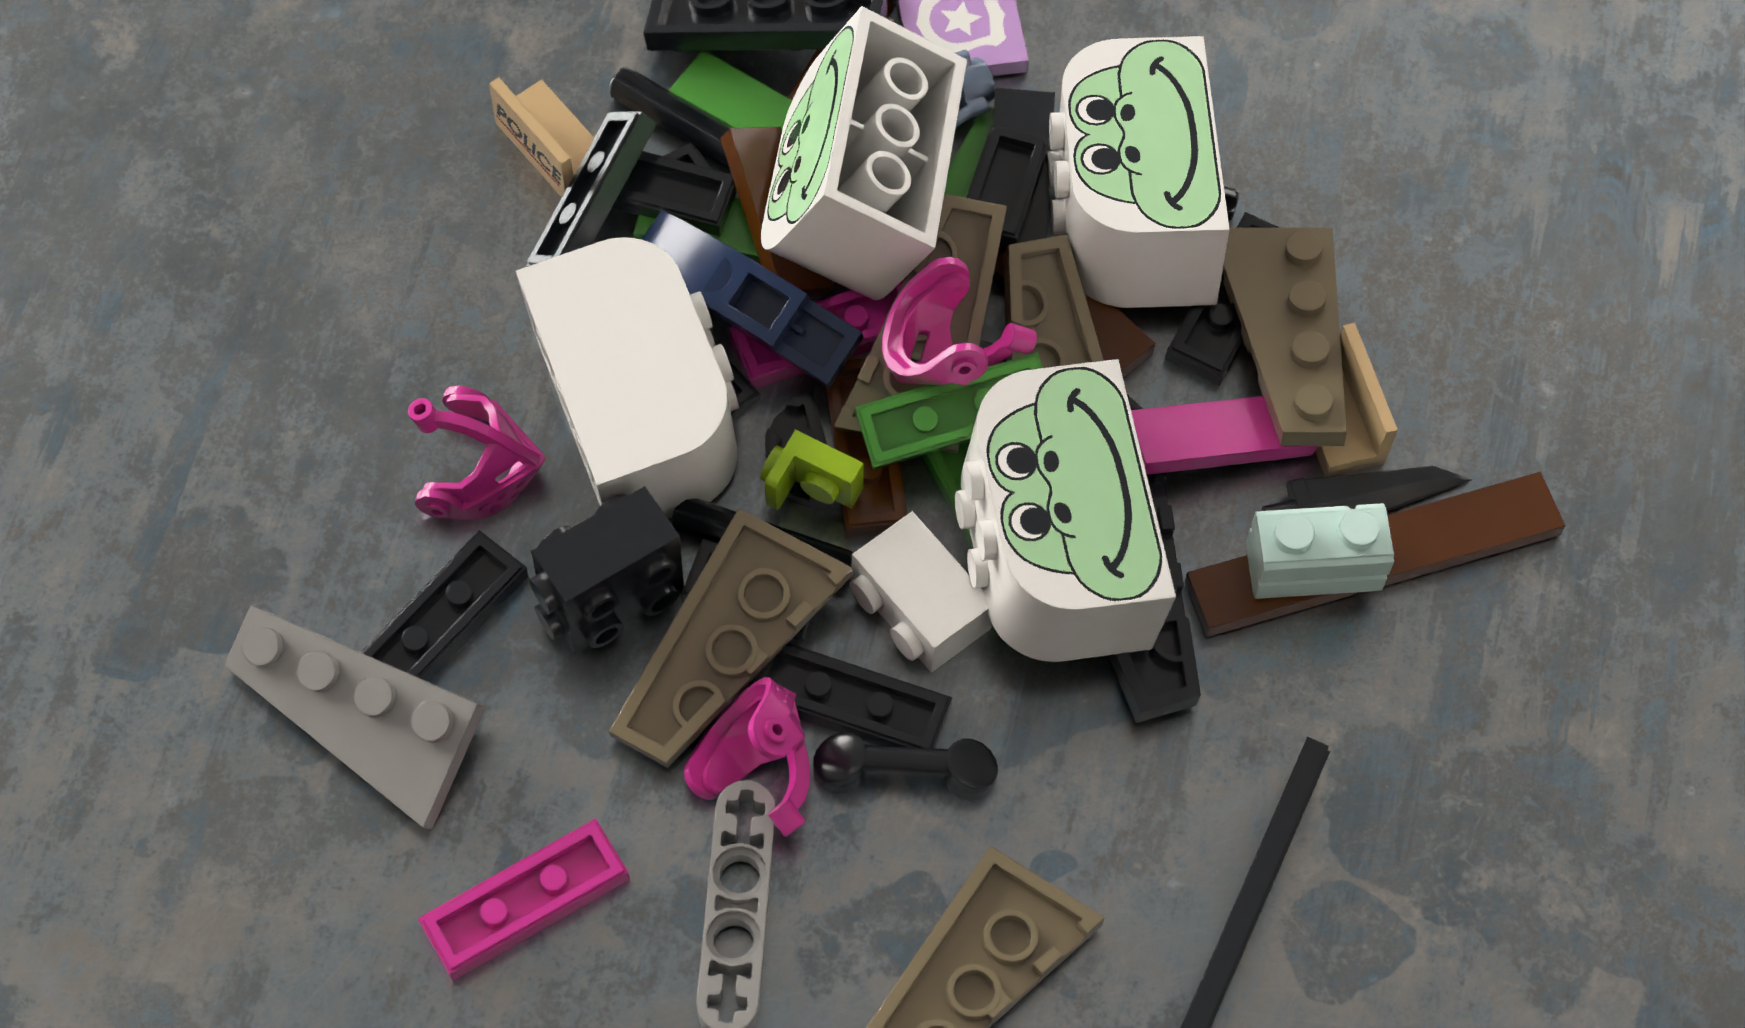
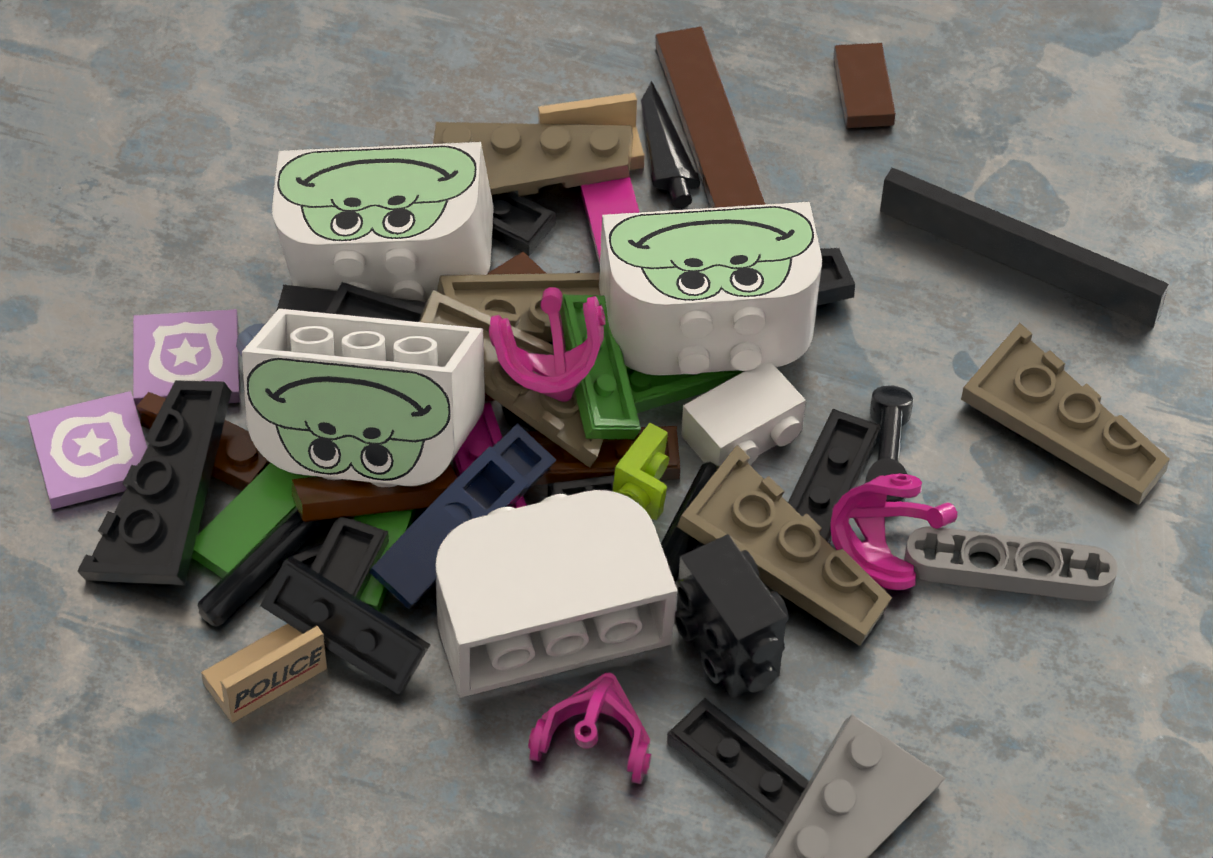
camera: 85 degrees left, 10 degrees down
dark pink tile [418,818,630,981] -> none
light aqua brick [1246,503,1394,599] -> none
none -> reddish brown tile [833,43,896,128]

